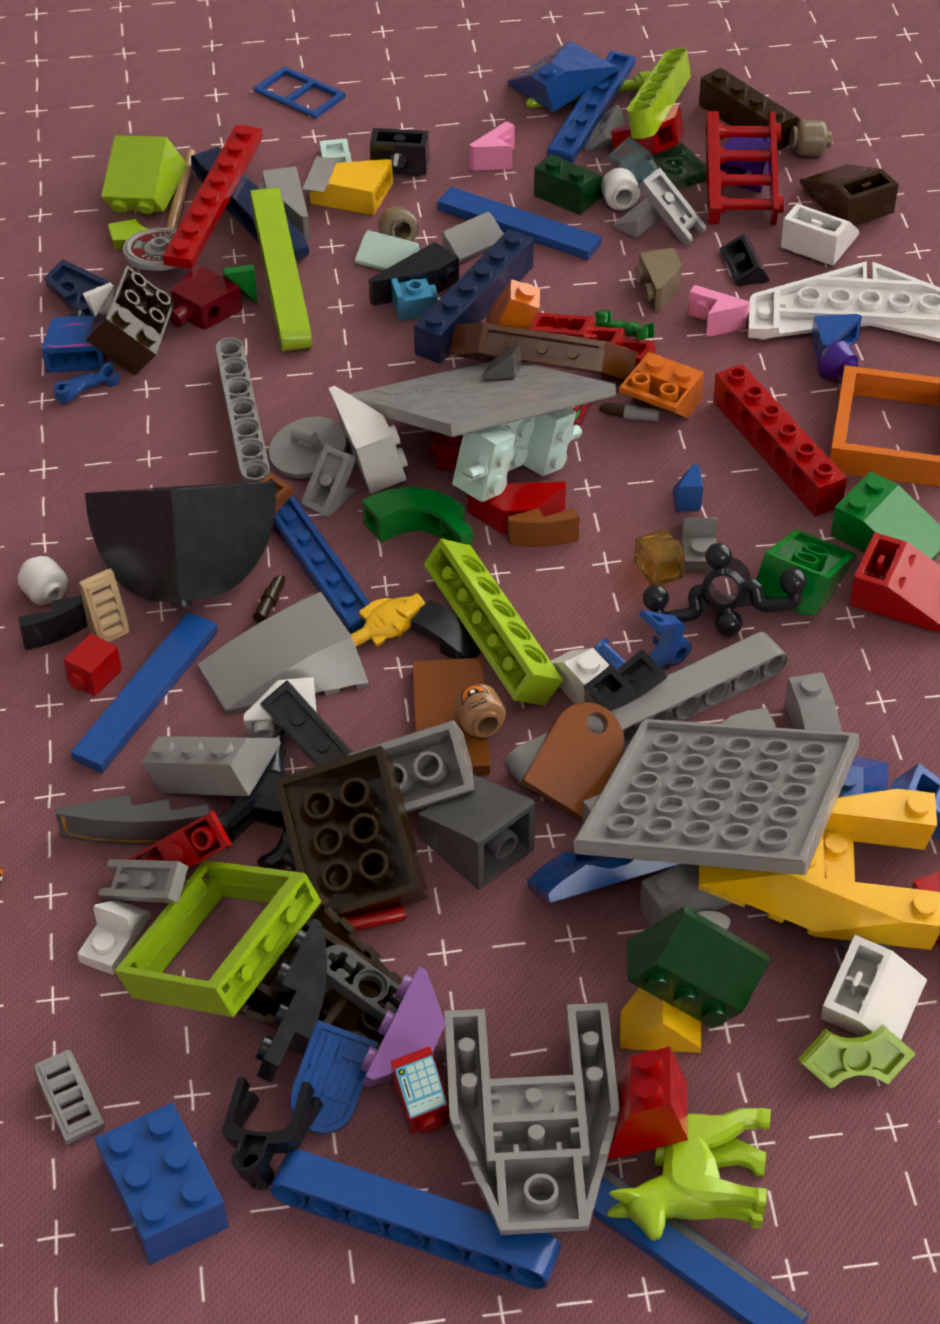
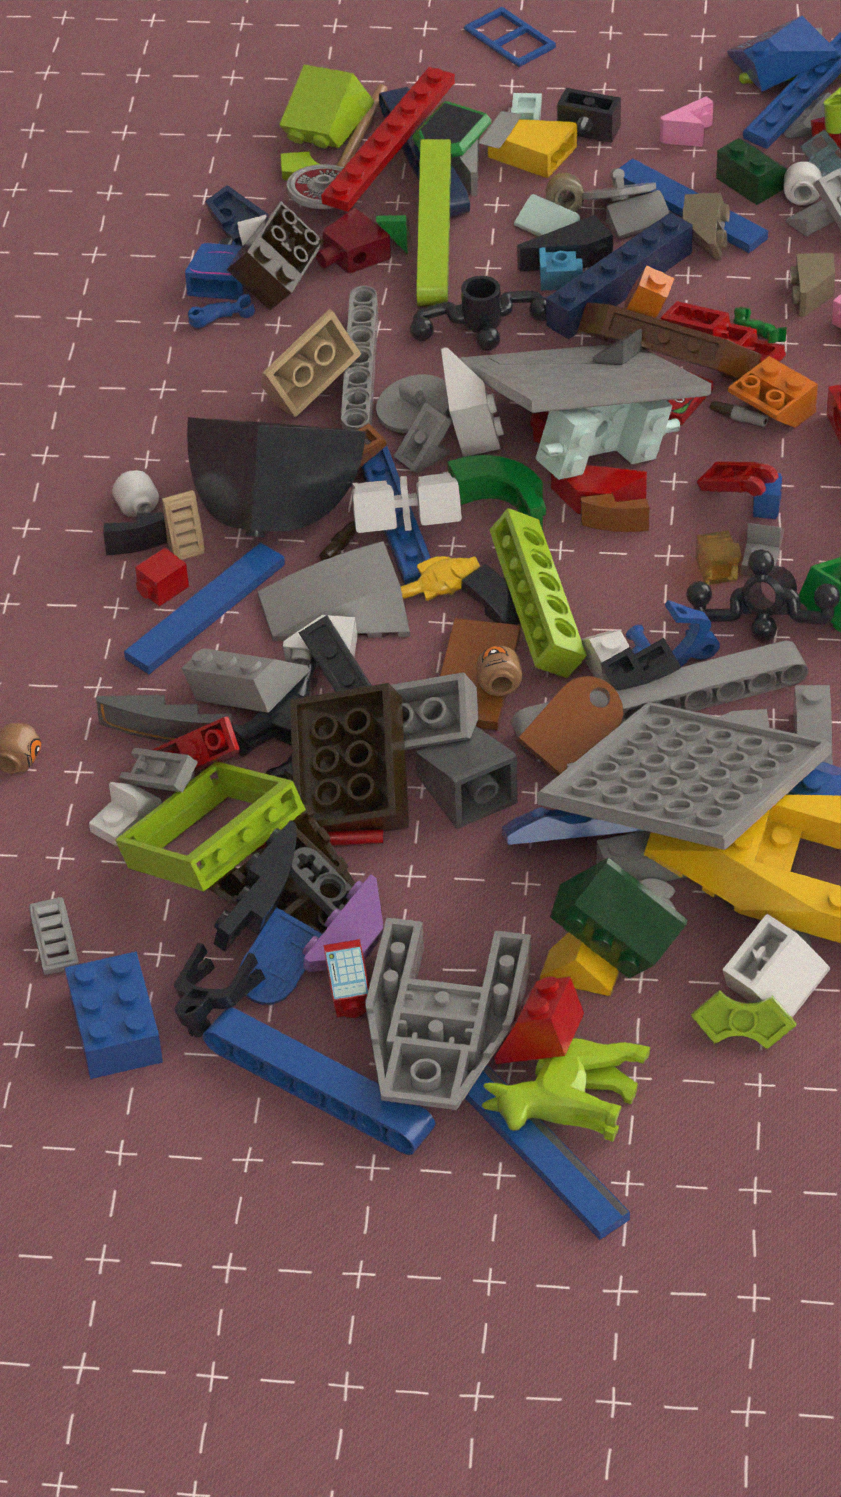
camera: 15 degrees right, 0 degrees up
none -> tan slope [261,309,361,417]
none -> white piece [351,472,462,533]
none -> black wheel [410,276,546,351]
none -> black tile [412,101,491,158]
none -> light grey shield [582,168,656,201]
none -> dark tan slope [682,192,730,260]
none -> red hinge [697,461,779,496]

